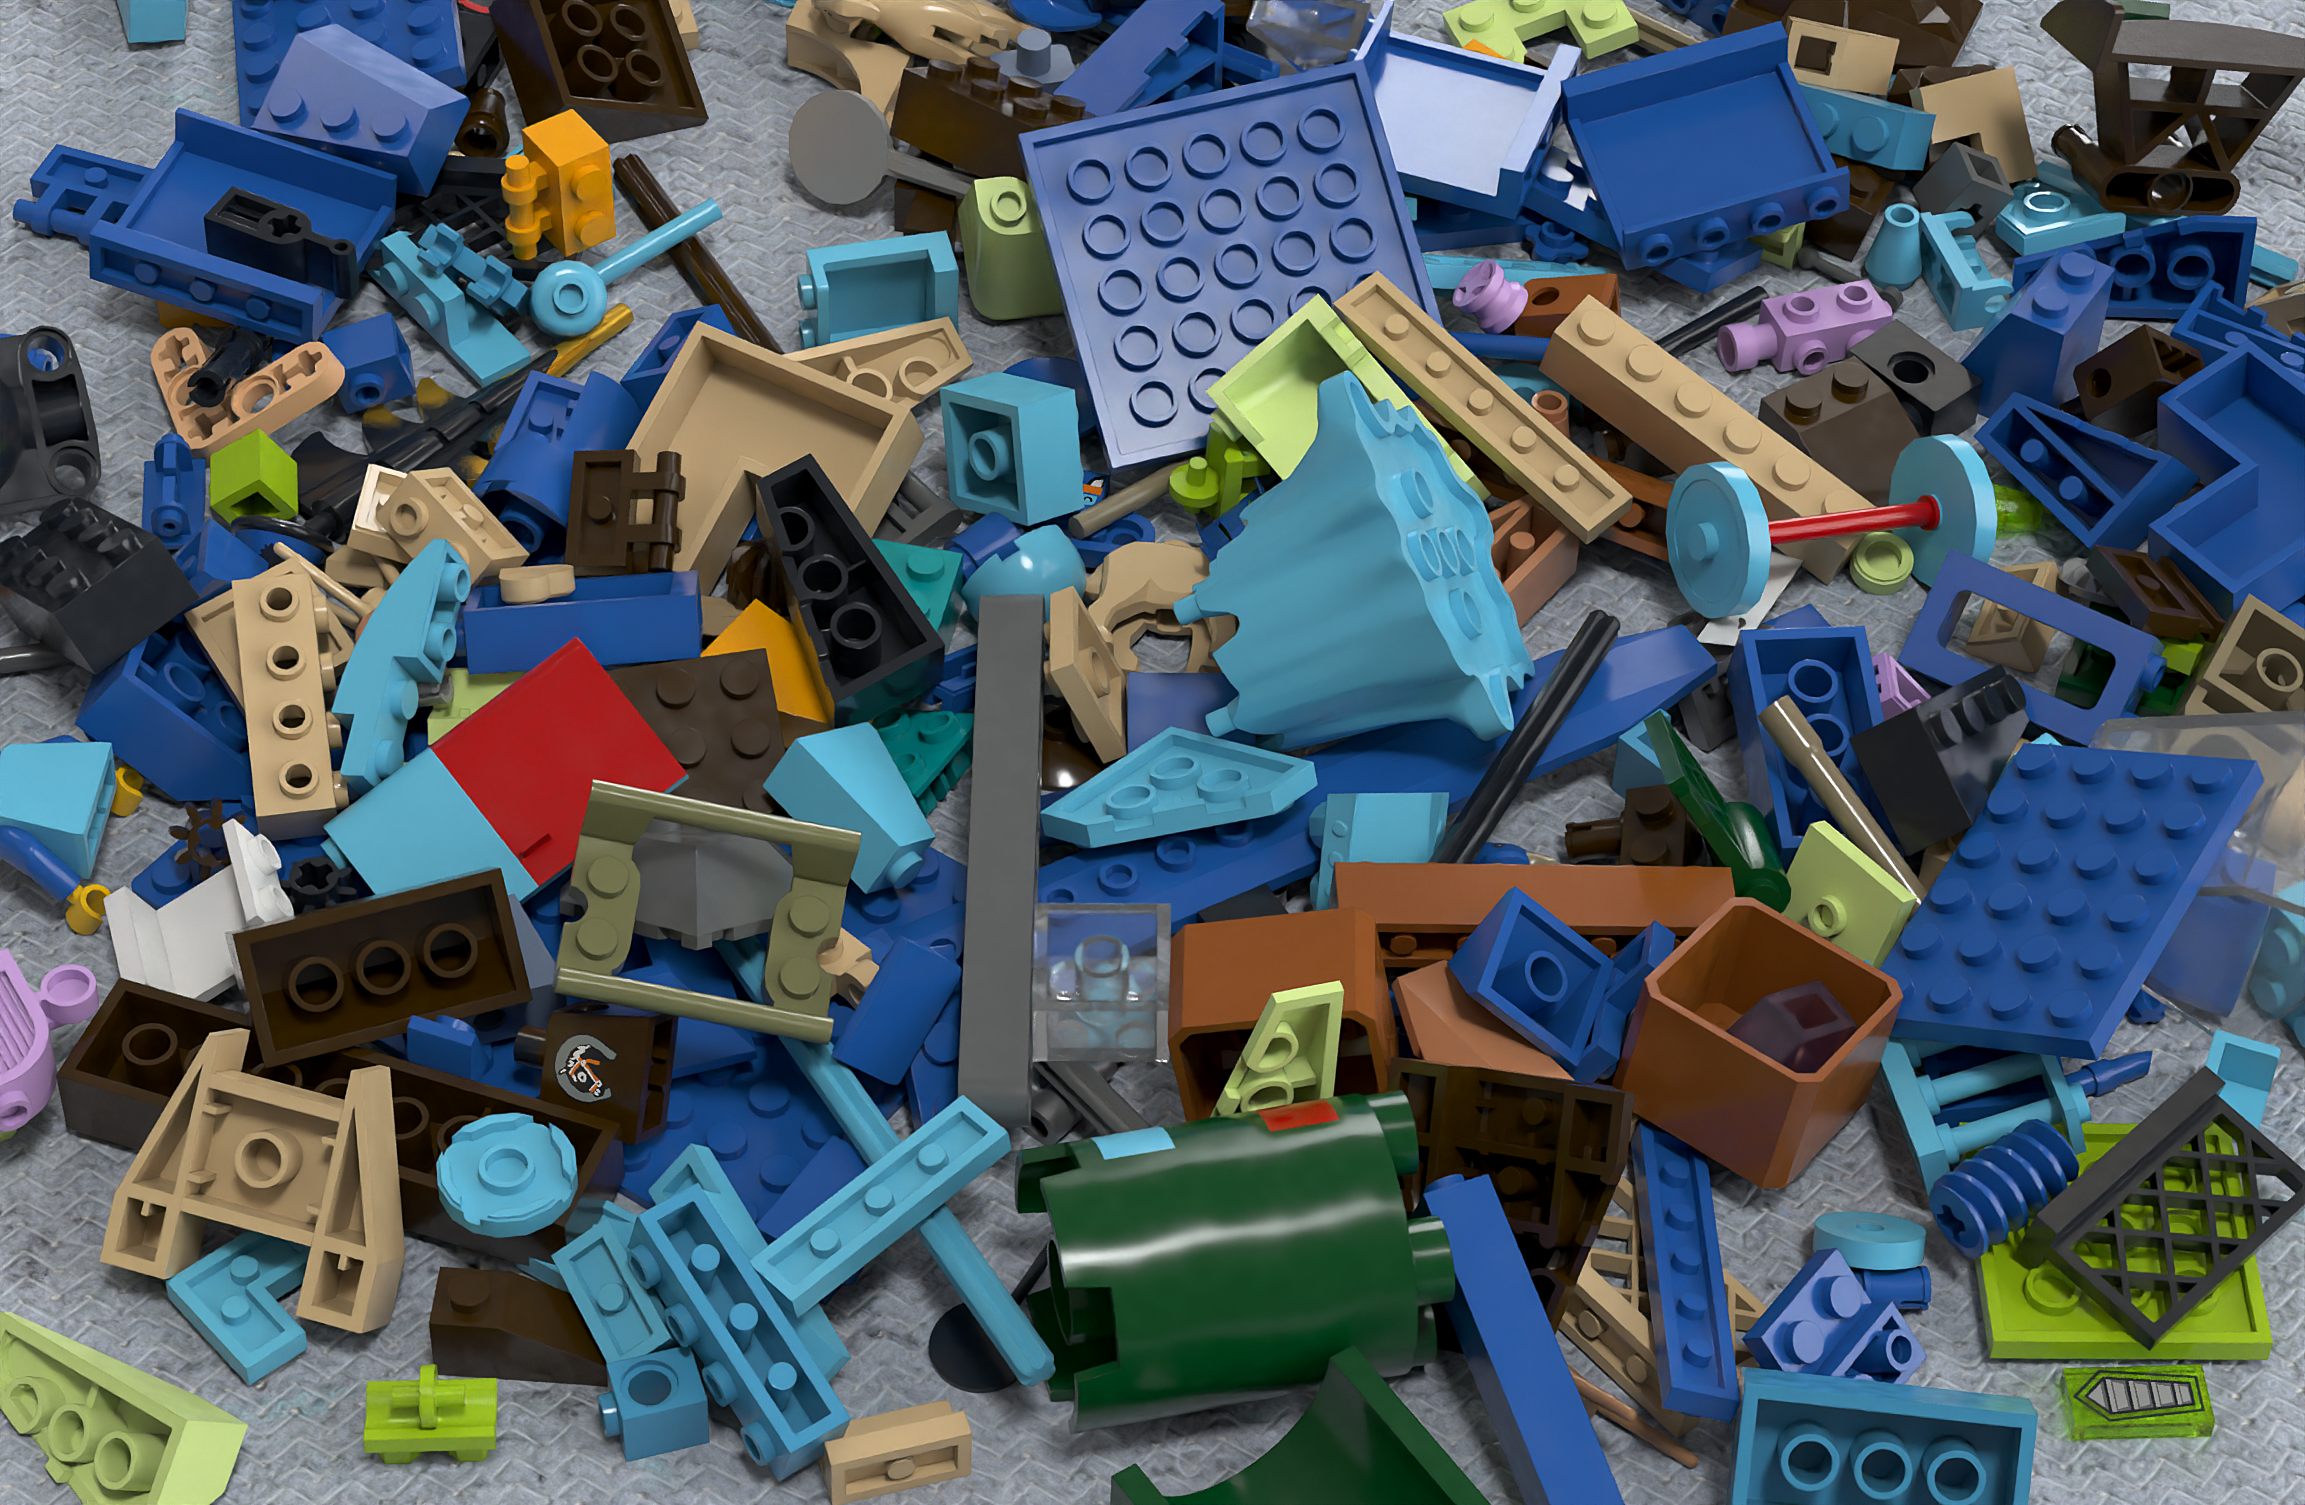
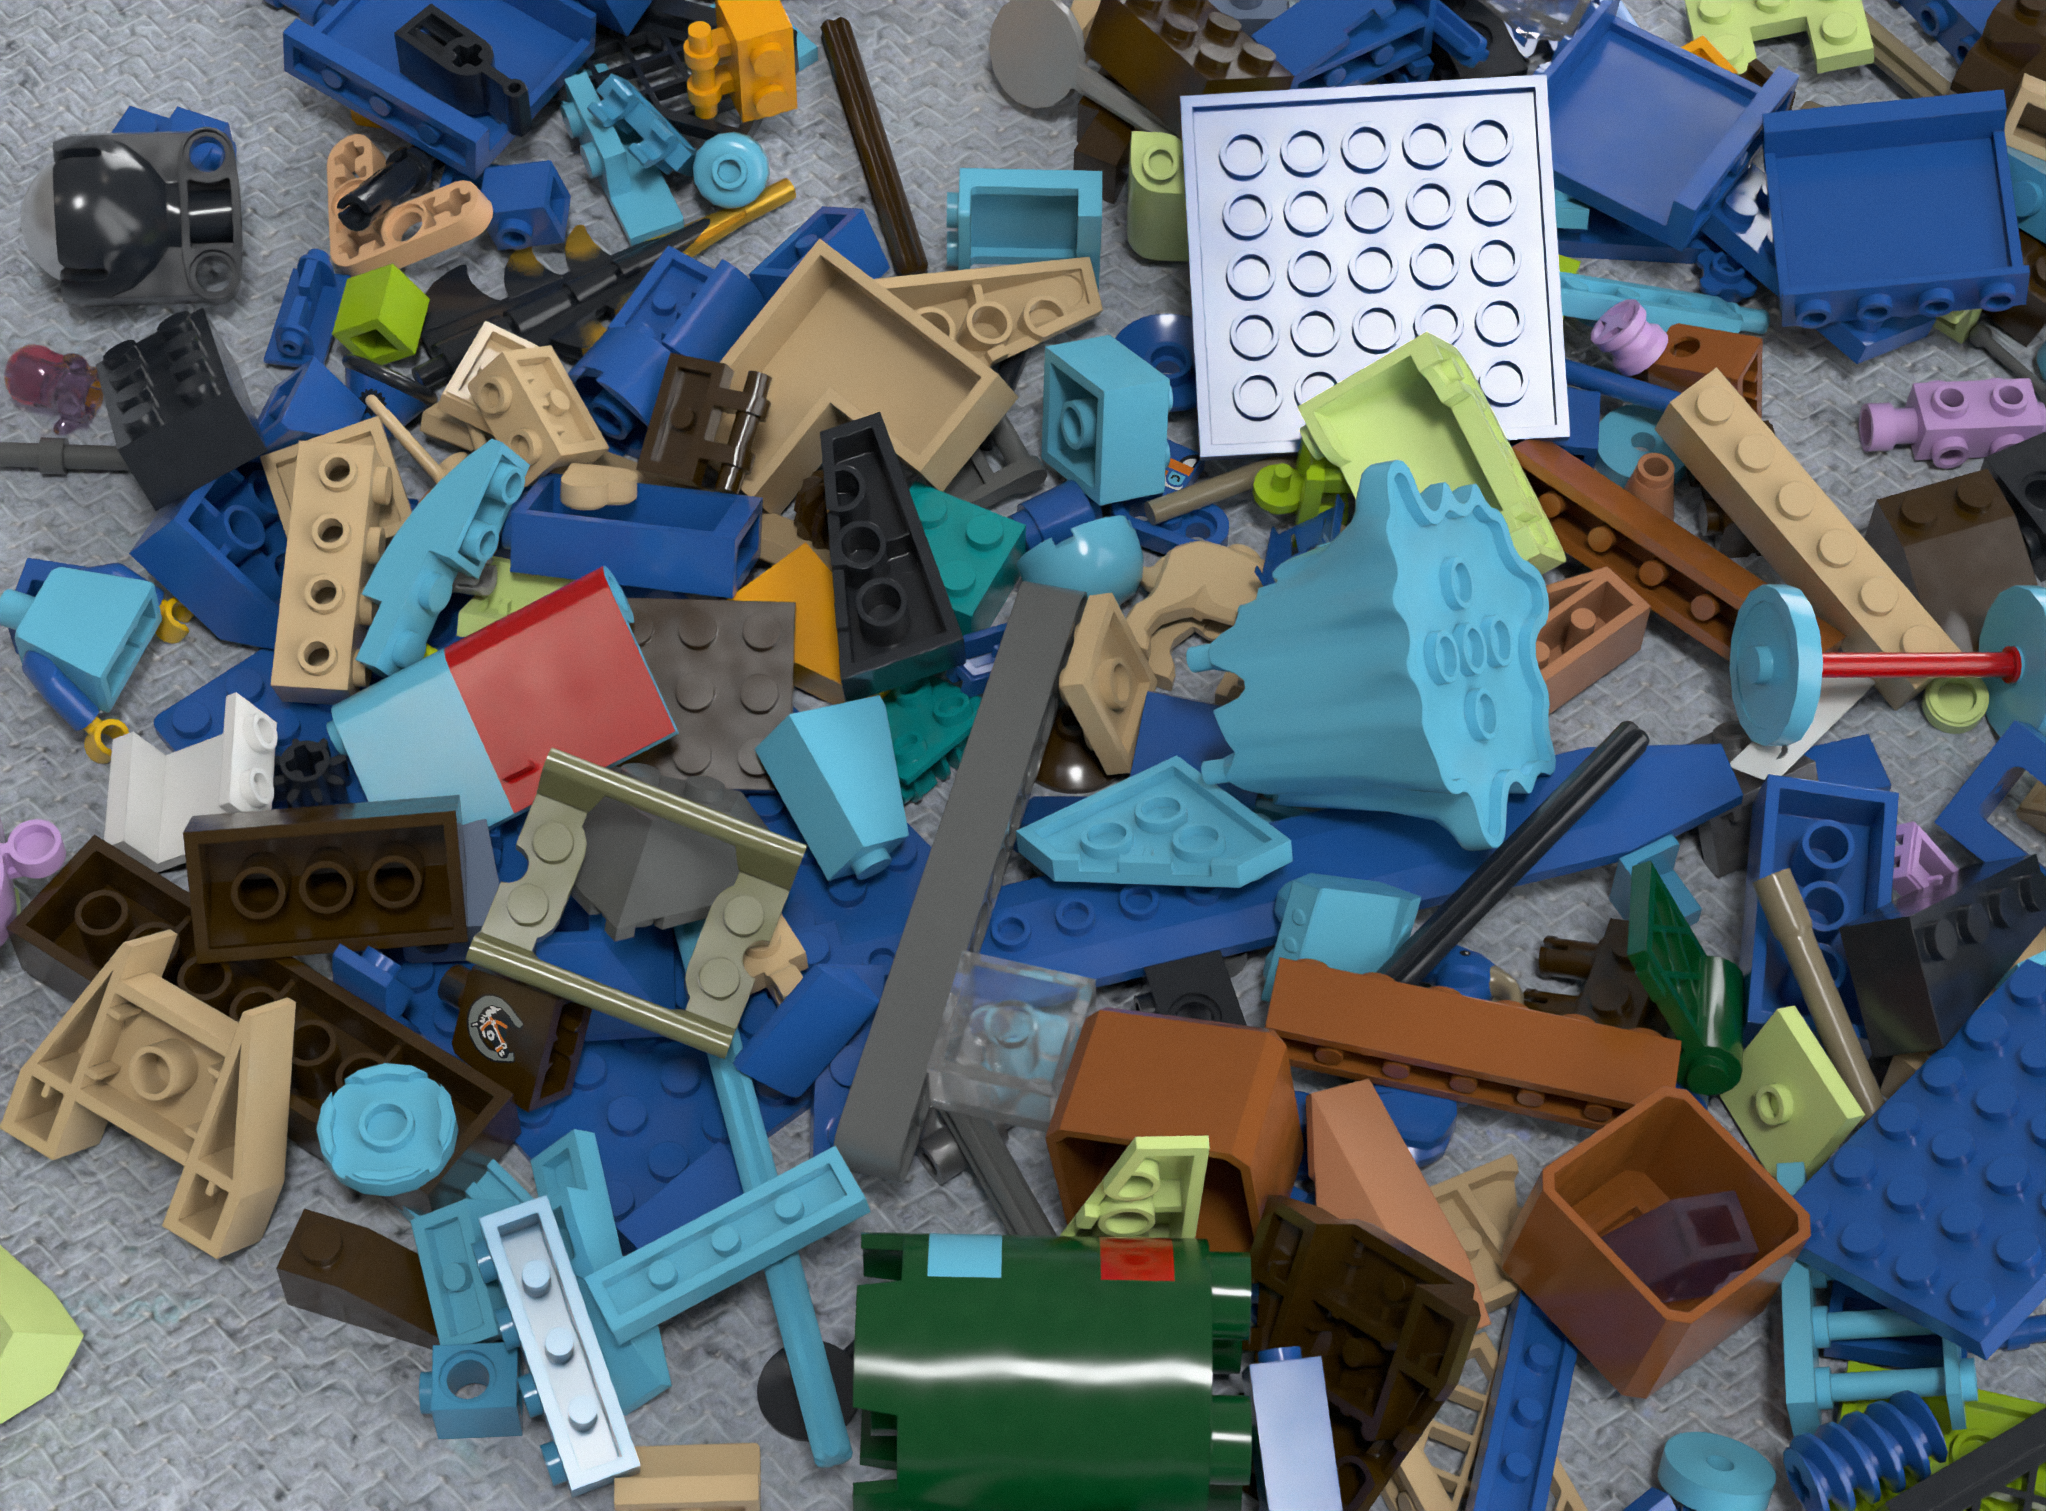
camera: 15 degrees right, 10 degrees up
medium azure plate [165,1230,311,1385] -> none
dark brown gear [168,796,247,880] -> none
lime hips [363,1364,498,1464] -> none
medium azure bar [591,197,723,286] -> none
tan plate [1333,270,1633,545] -> none
blue slope [1447,886,1615,1071] -> none
blue plate [1559,920,1676,1083] -> none
black bar [1654,286,1769,357] -> none

